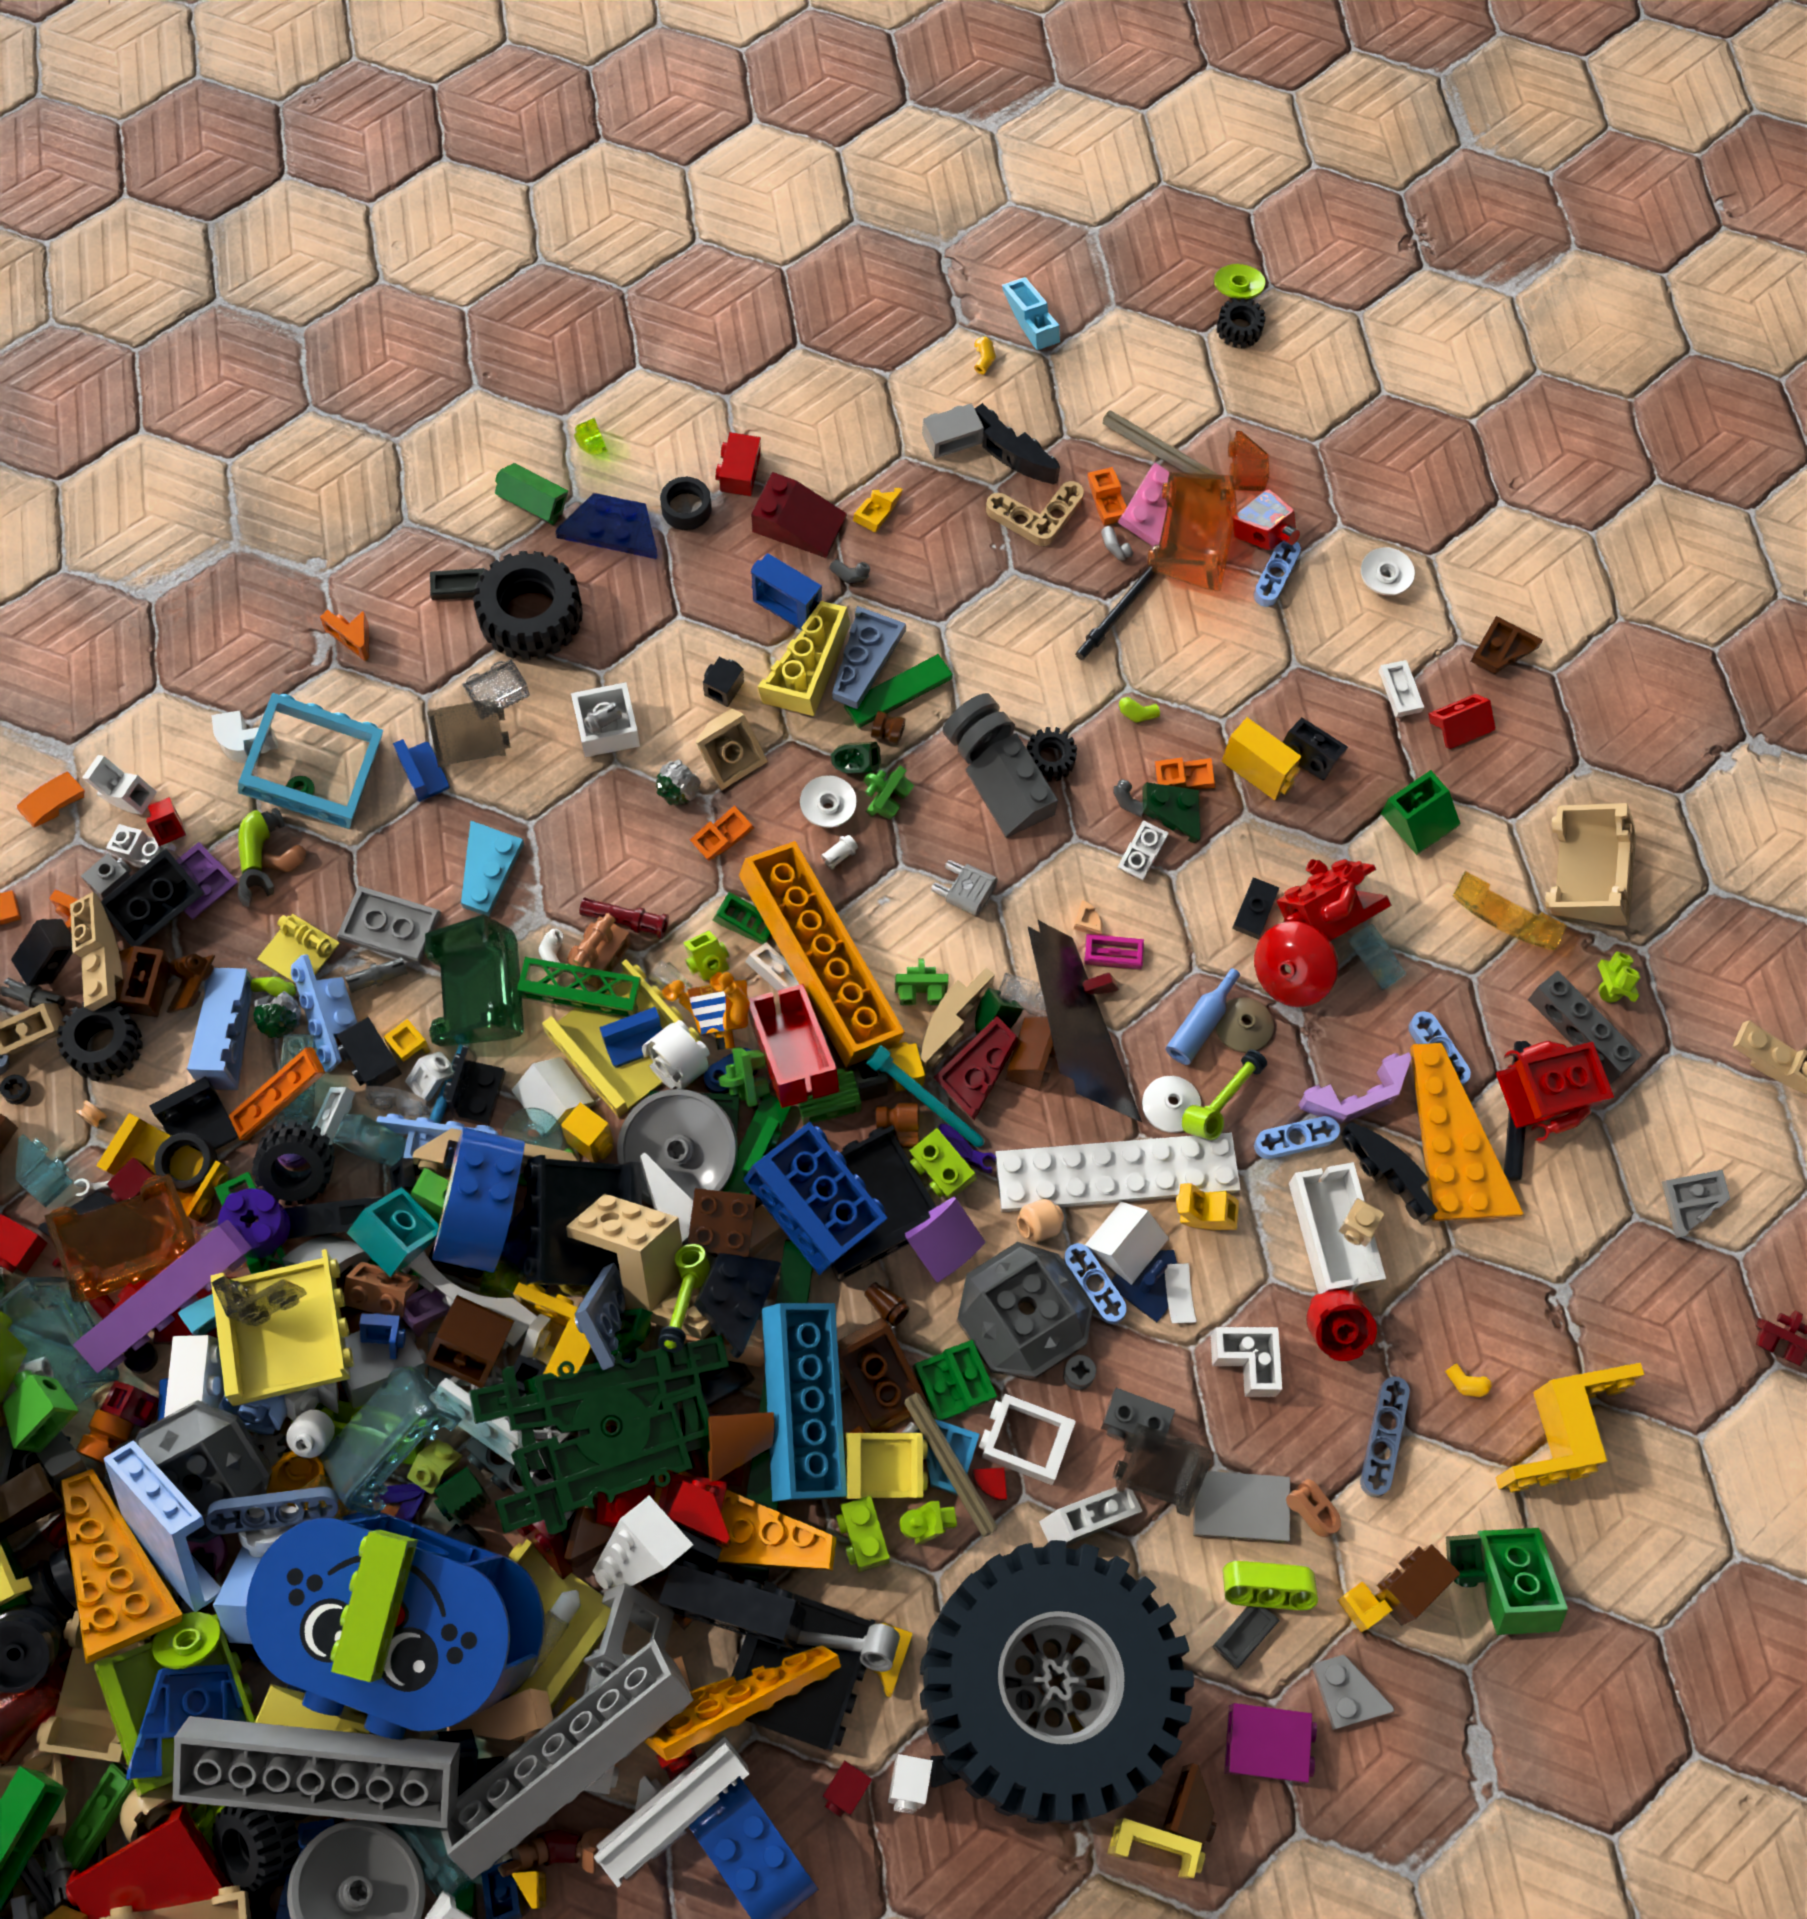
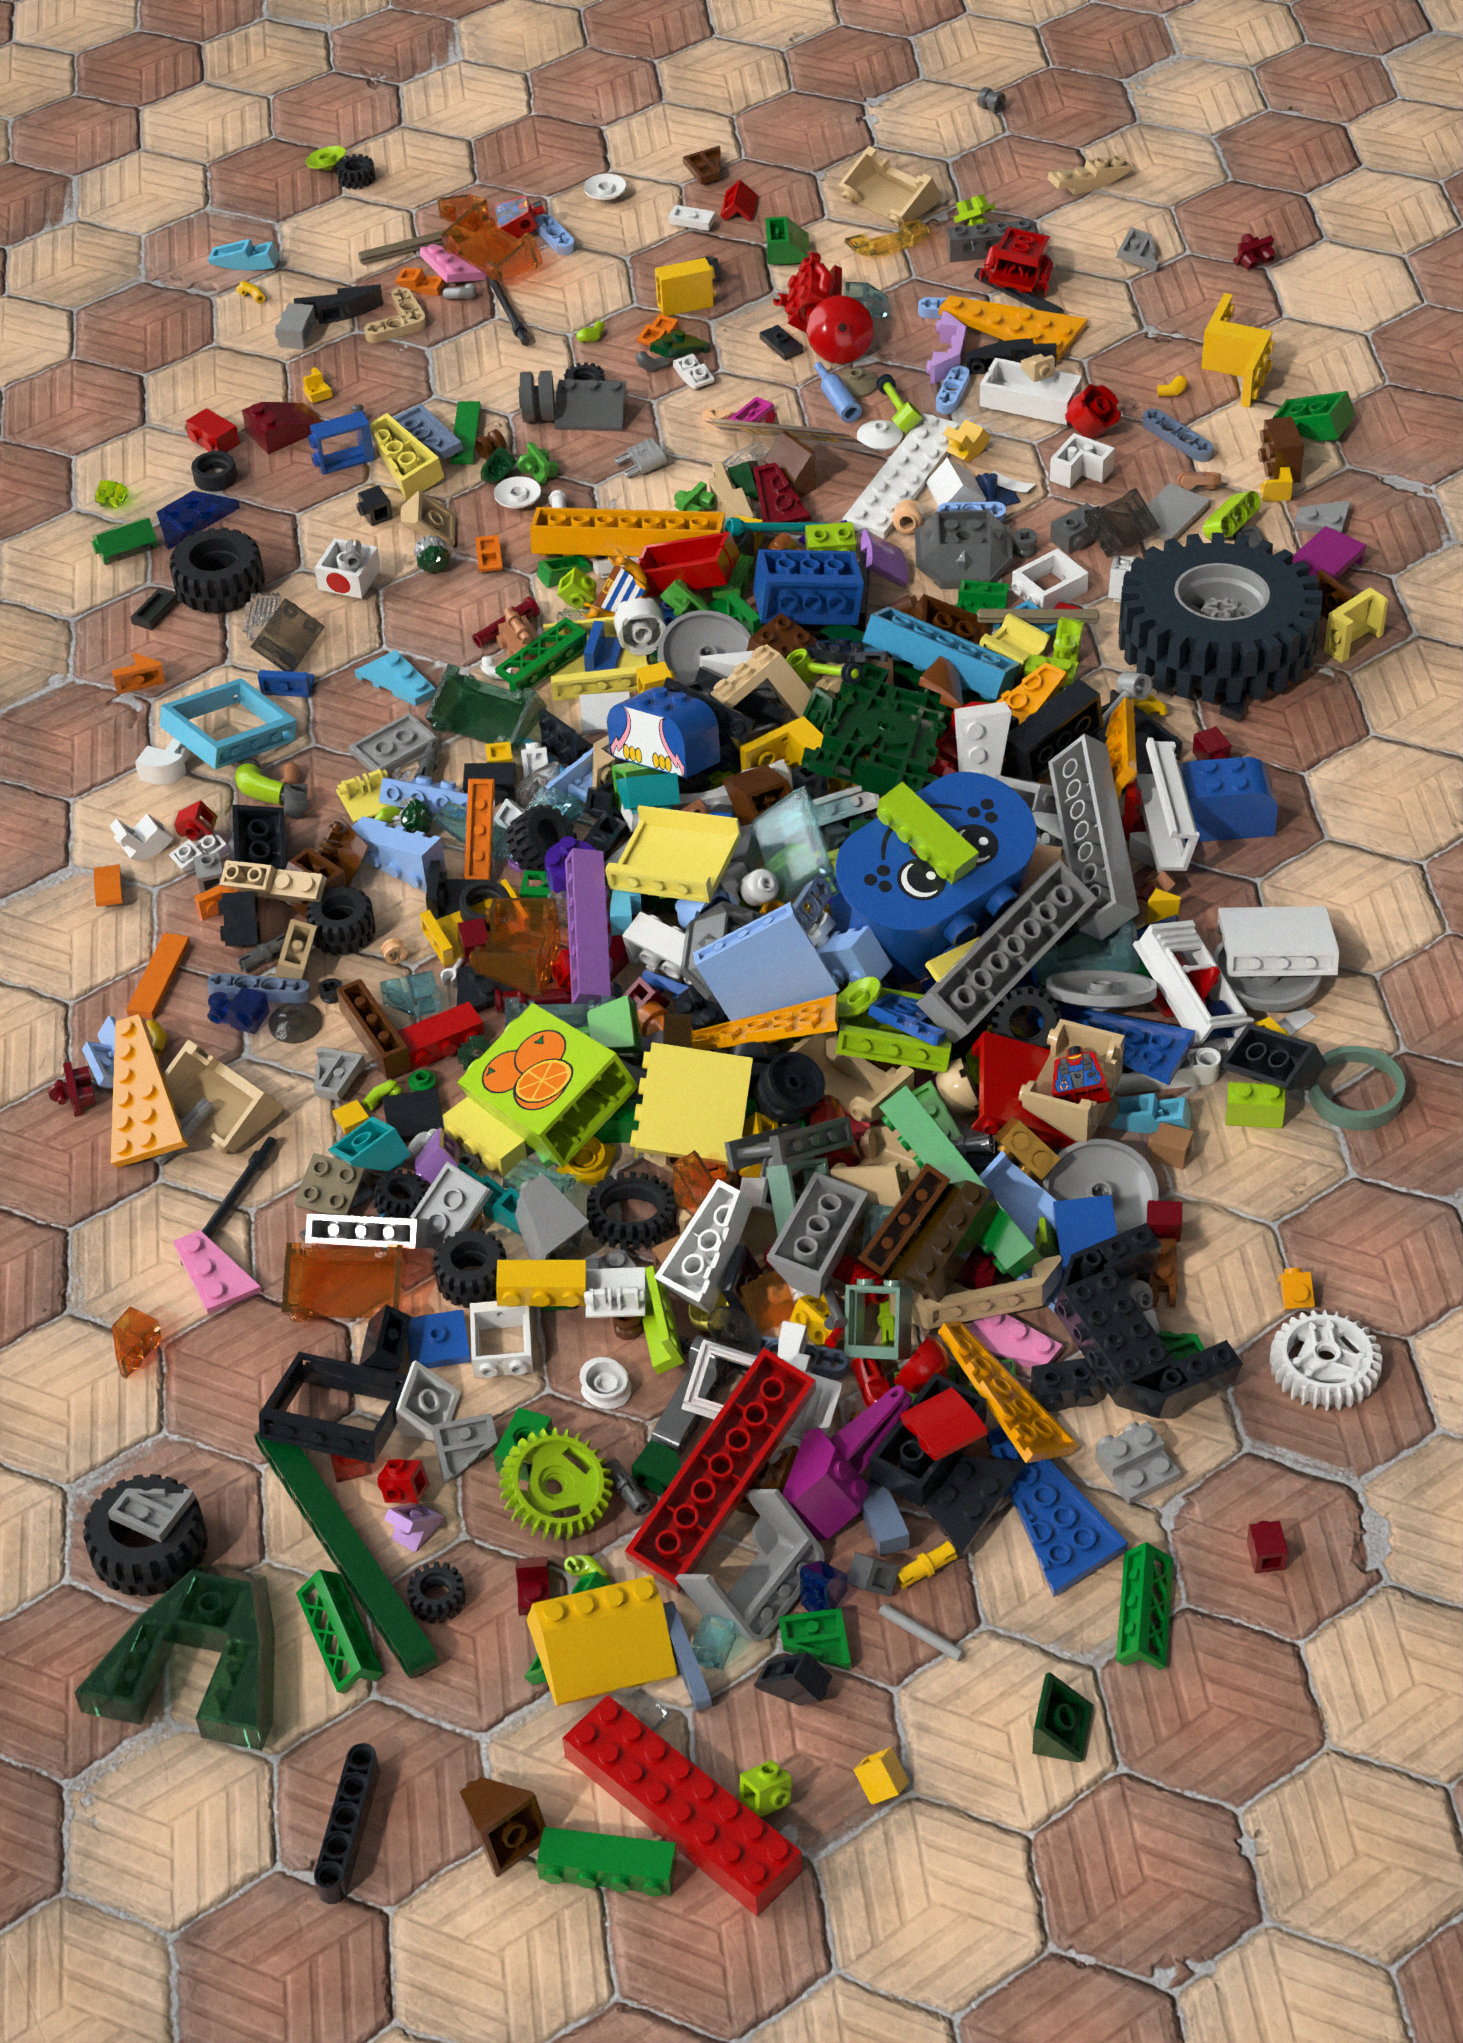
camera: 50 degrees left, 20 degrees down
clear smoke bracket [211,1276,307,1326] -> none
sand blue wing [575,1263,625,1370] -> none
white brick [888,1754,933,1814] -> none

